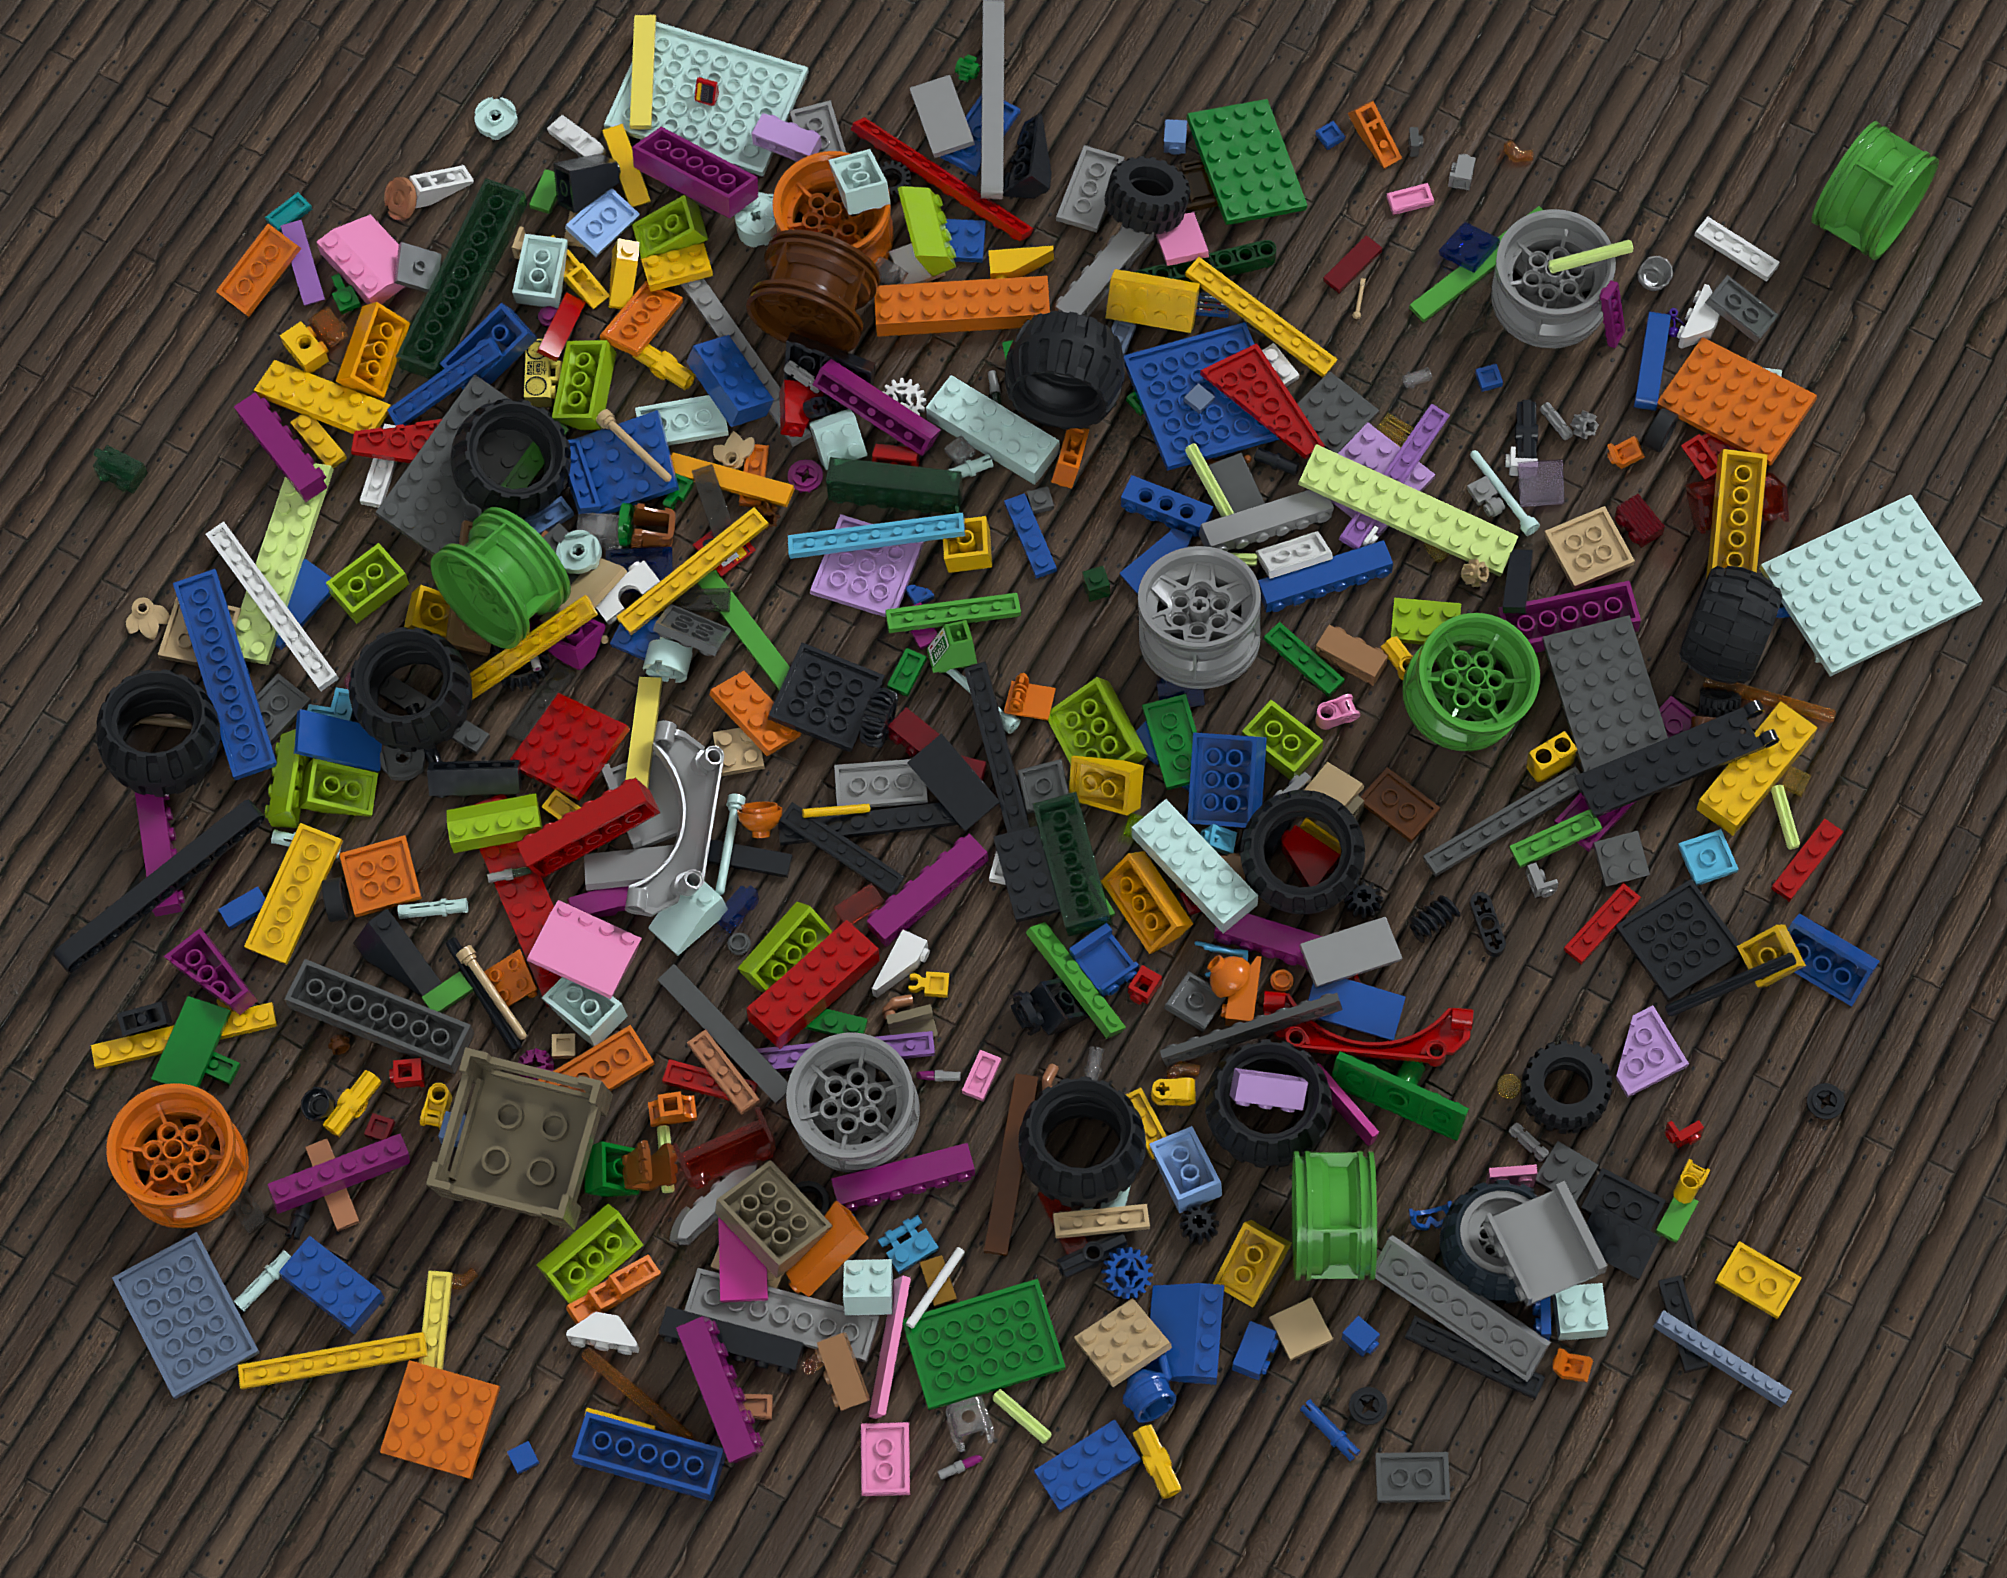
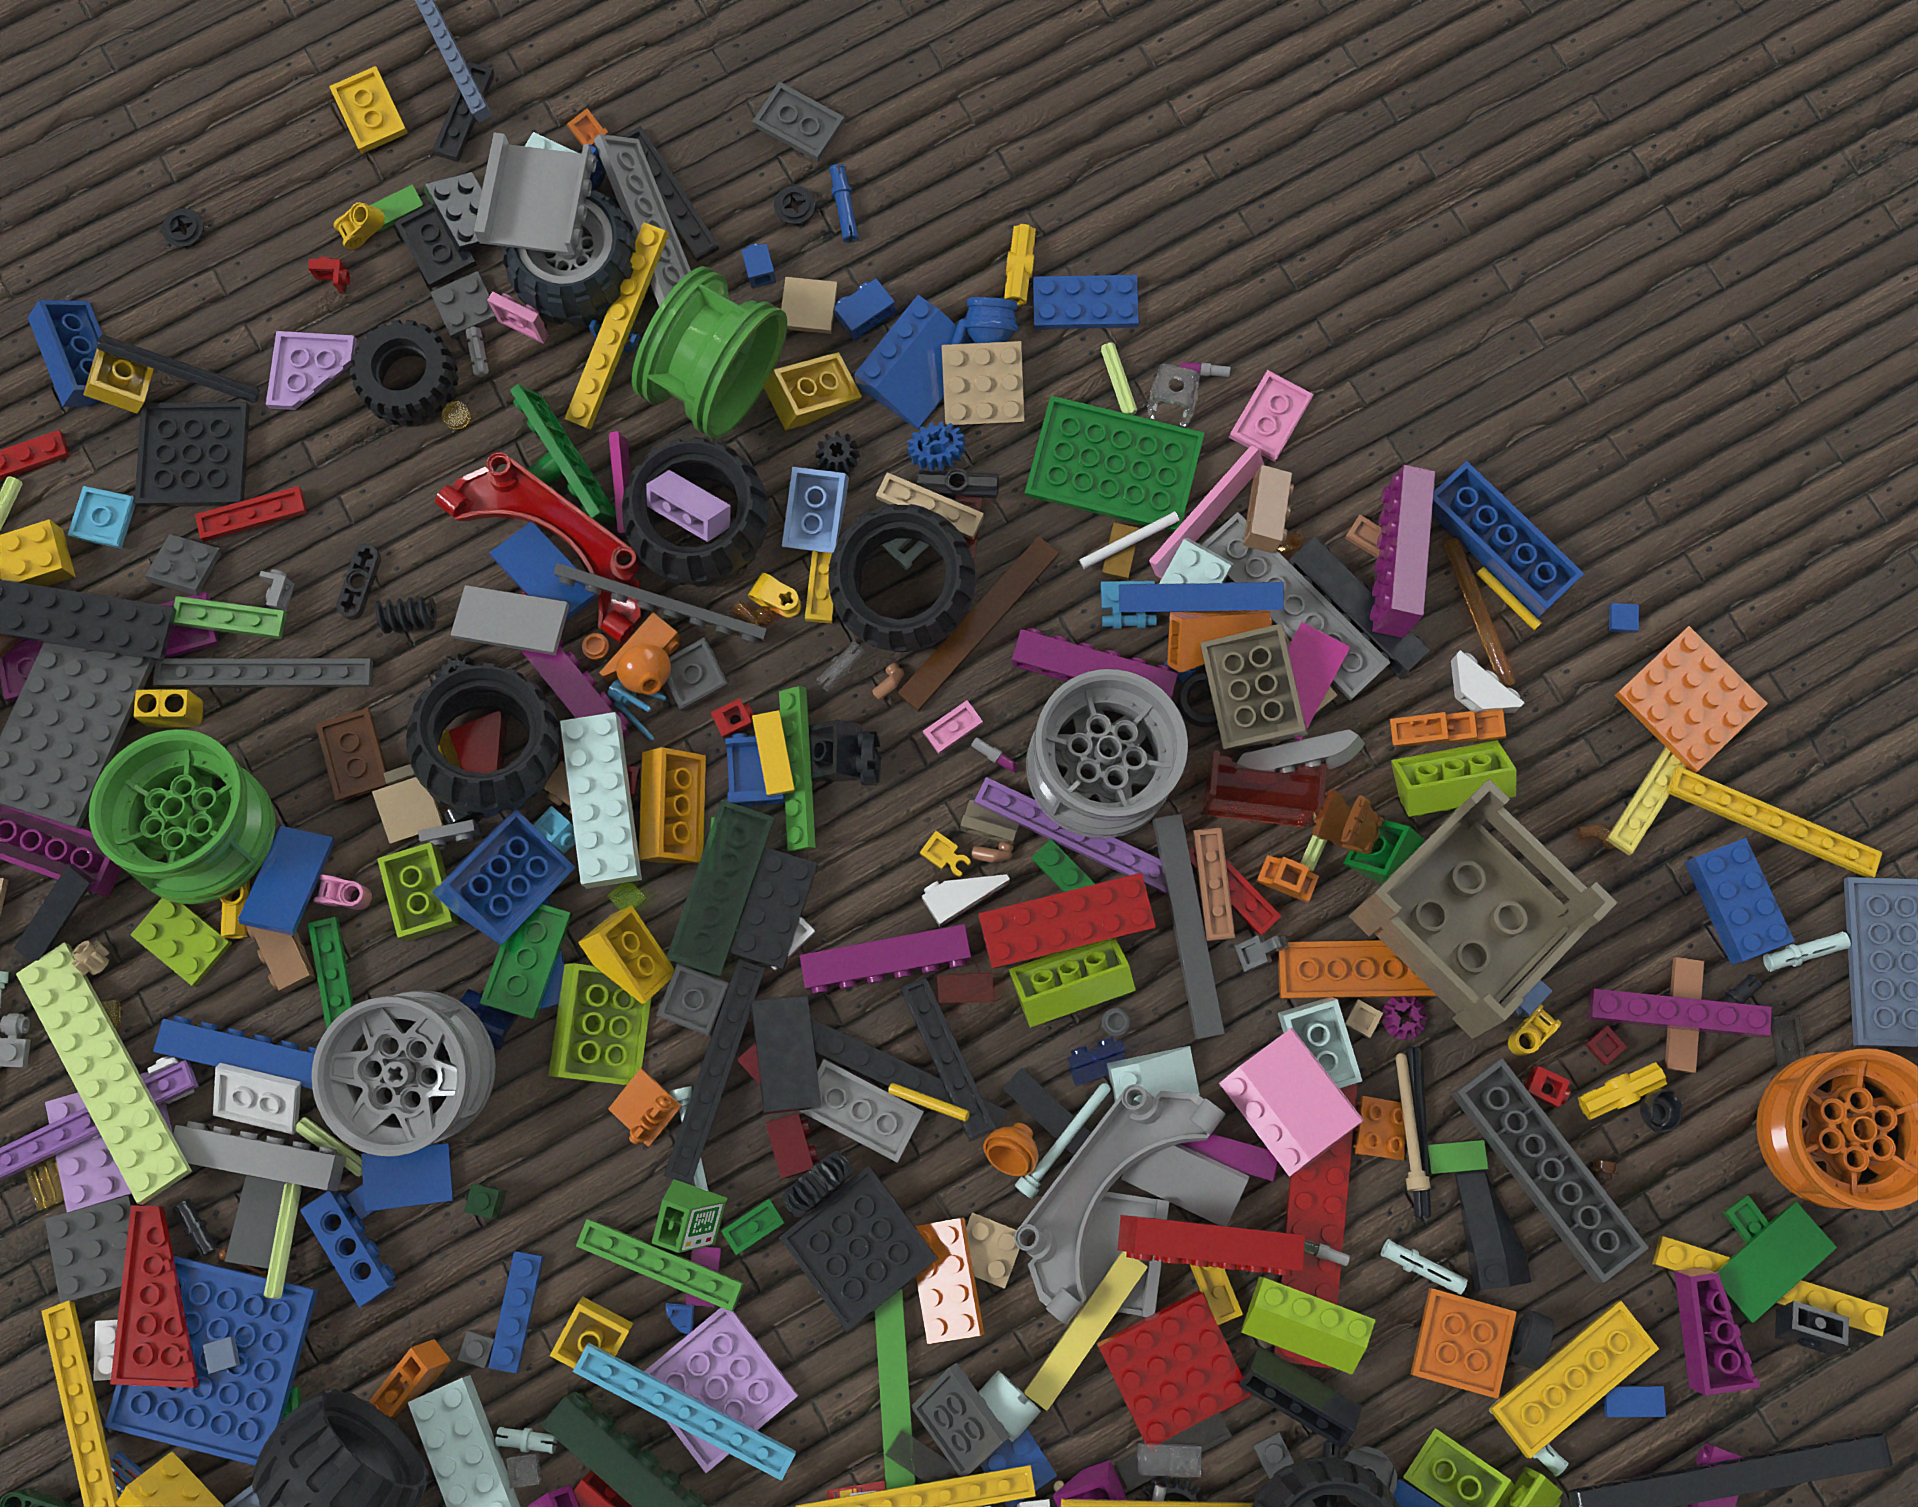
camera: 150 degrees left, 10 degrees up
none -> blue tile [238,826,335,936]
none -> yellow plate [564,222,670,430]
none -> yellow tile [752,710,795,797]
none -> blue tile [1119,582,1284,612]
none -> clear slope [1137,1443,1201,1477]
none -> dark grey plate [1235,935,1289,972]

